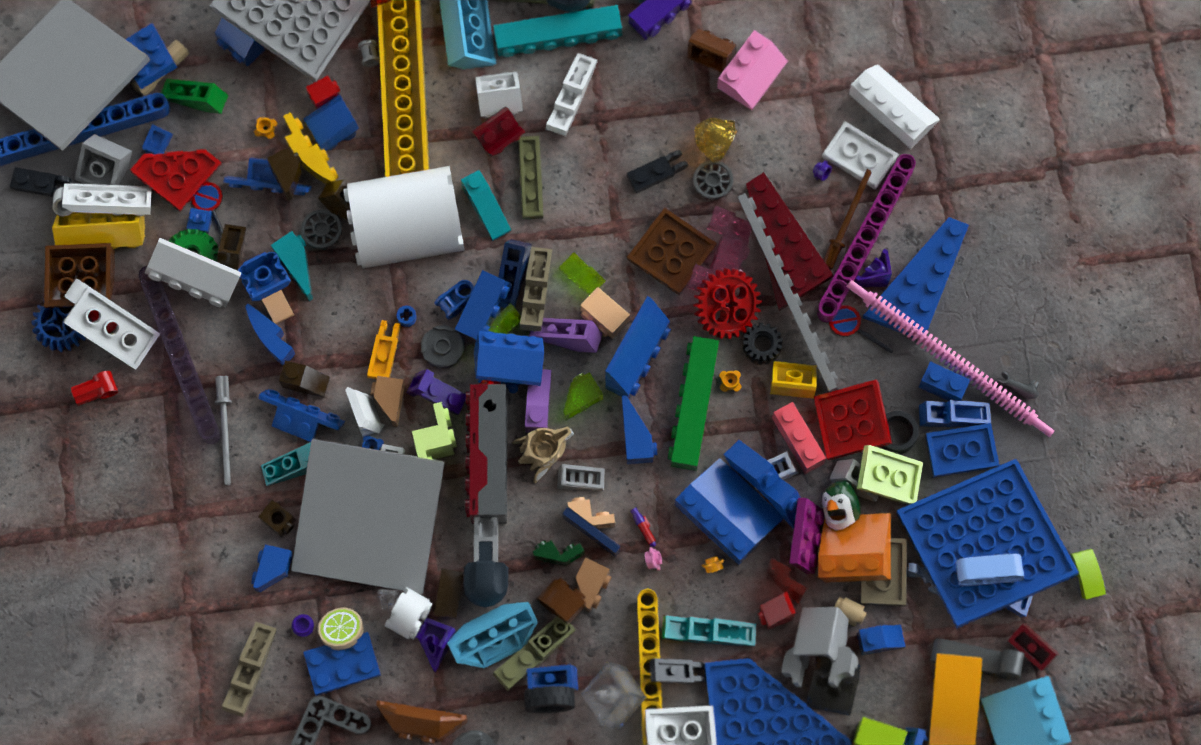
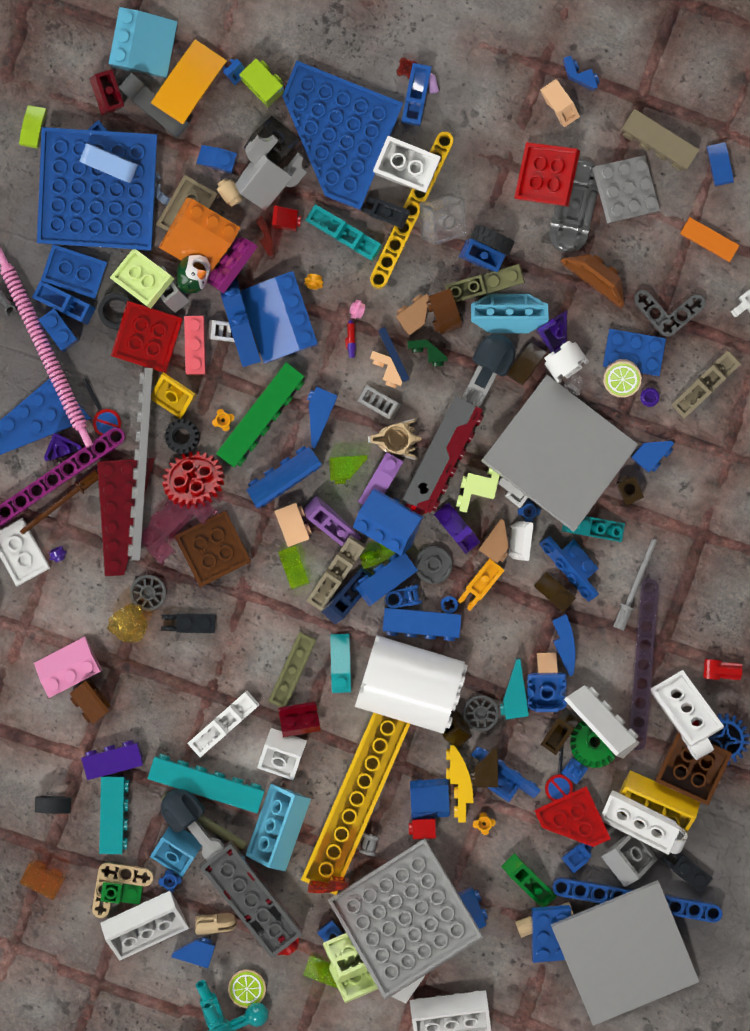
camera: 155 degrees left, 15 degrees up
none -> blue brick [383,608,461,641]

